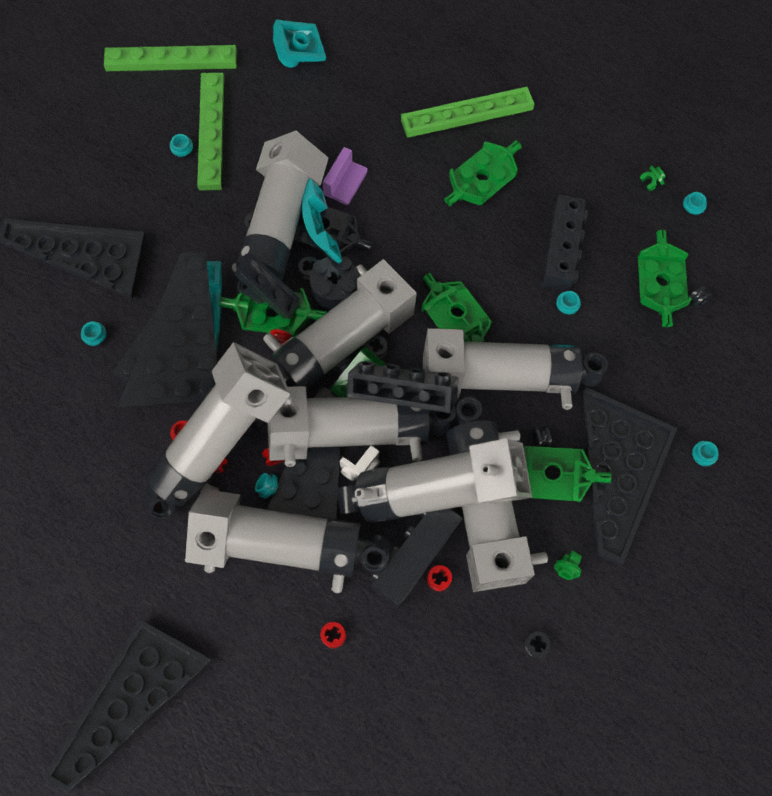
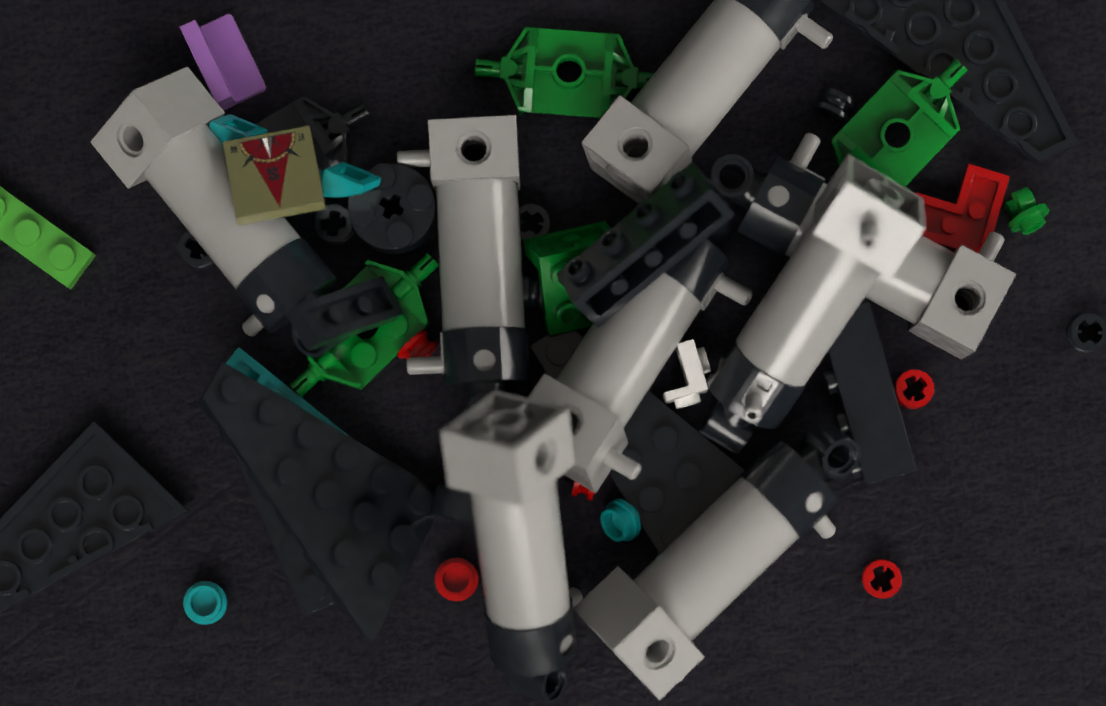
camera: 45 degrees left, 15 degrees up
none -> olive tile [223,125,326,226]
none -> red plate [915,164,1010,253]

